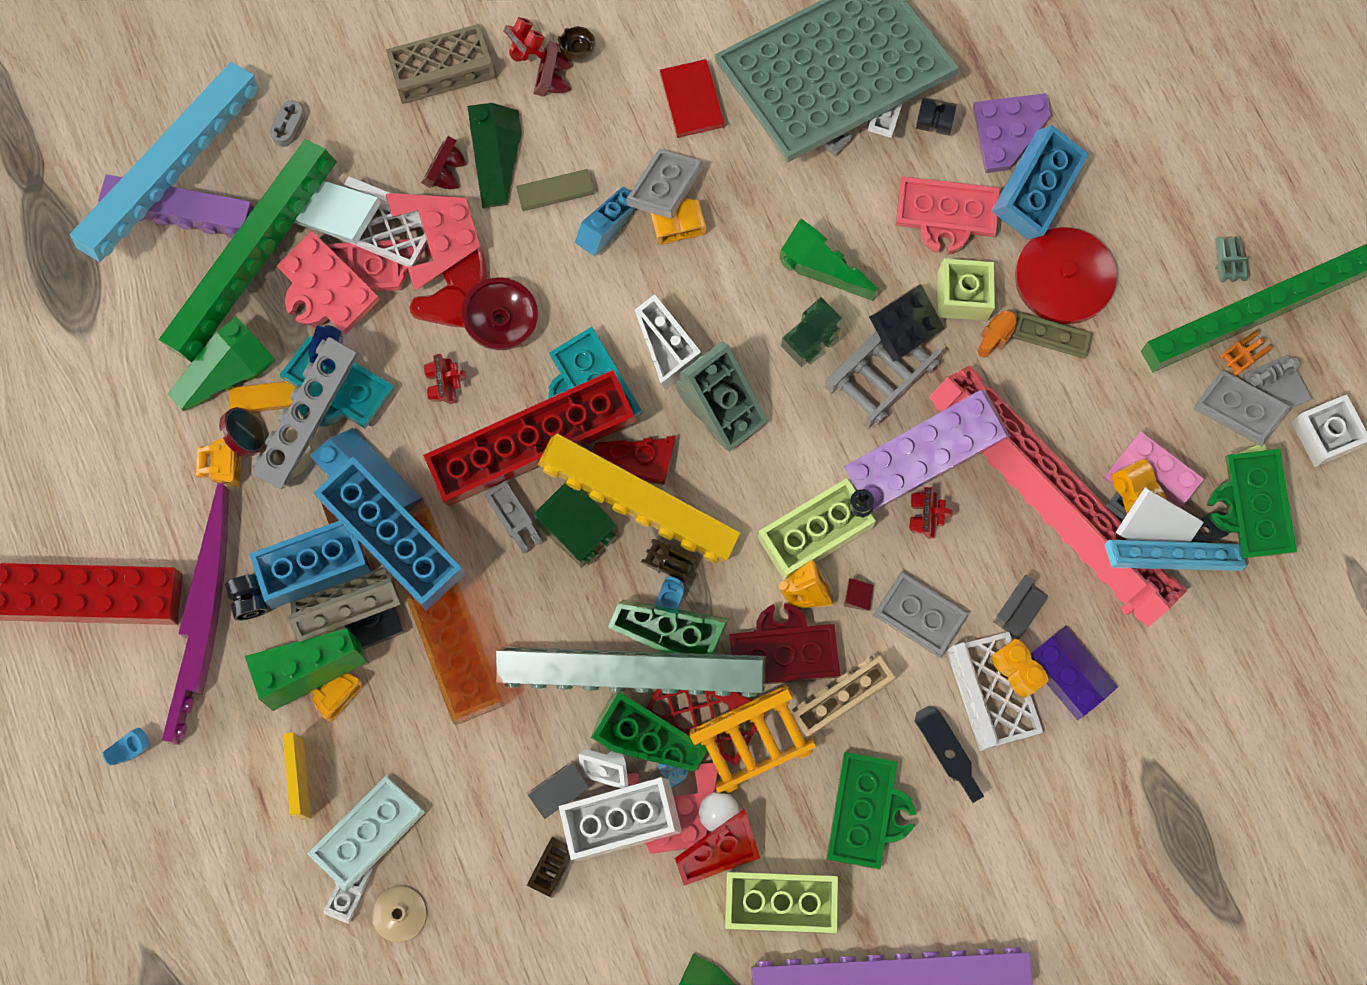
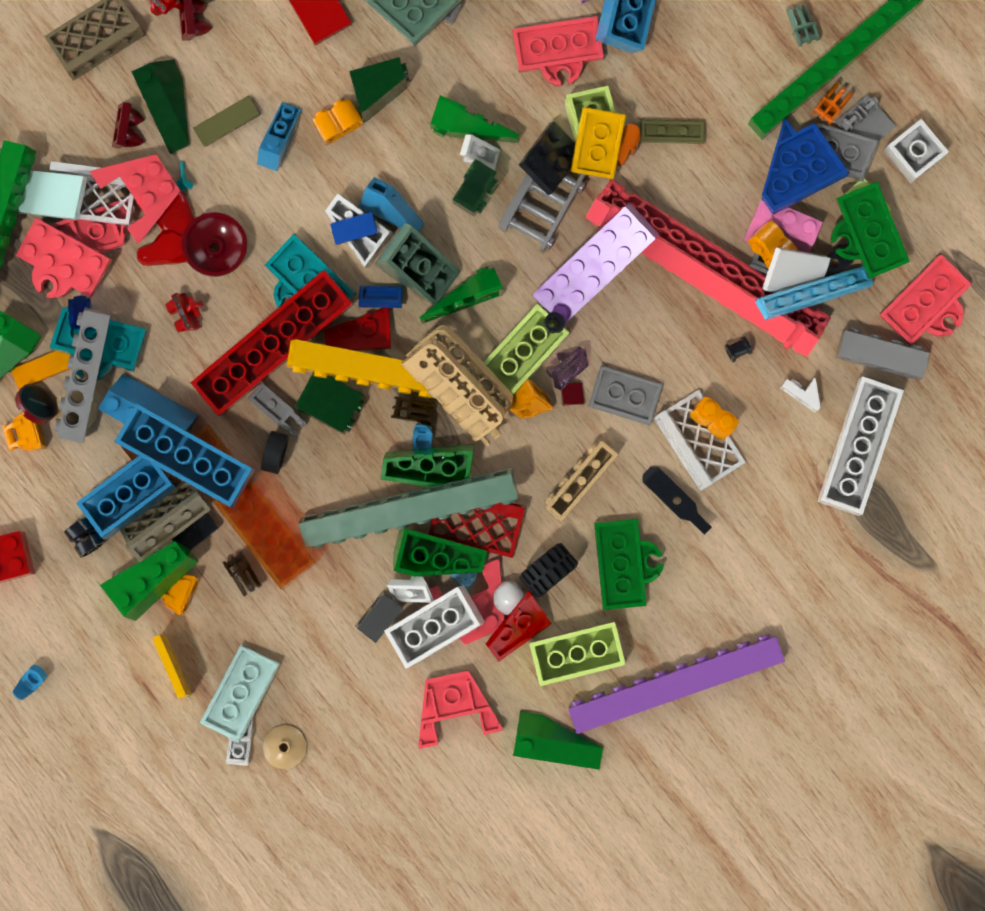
camera: 15 degrees left, 10 degrees up
magenta slope [162,483,229,745] -> none
dark brown slope [526,837,571,898] -> none
light grey tile [626,149,704,219] -> none
light orange fence [690,684,816,793] -> none
dark red plate [729,603,841,685] -> none
red hips [909,487,953,539] -> none
dark grey panel [993,575,1047,639] -> none
red dish [1015,227,1117,324] -> none
dark purple slope [1031,626,1118,720] -> none
none -> teal hand [176,162,194,193]
none -> dark brown arm [223,551,262,597]
none -> black tyre [261,431,289,474]
none -> blue tile [330,212,378,245]
none -> dark green slope [349,57,410,122]
none -> blue tile [358,286,403,308]
none -> dark azure slope [359,177,425,232]
none -> tan piece [401,325,514,446]
none -> coral wing [418,670,503,749]
none -> green wedge [420,267,503,324]
none -> white slope [460,134,501,170]
none -> black tyre [519,543,578,598]
none -> tile [546,347,589,390]
none -> yellow tile [571,107,626,179]
none -> black bush [725,336,753,363]
none -> blue wing [762,119,849,215]
none -> white slope [780,378,821,413]
none -> white brick [817,376,904,516]
none -> light grey brick [835,328,930,380]
none -> coral plate [879,254,972,346]

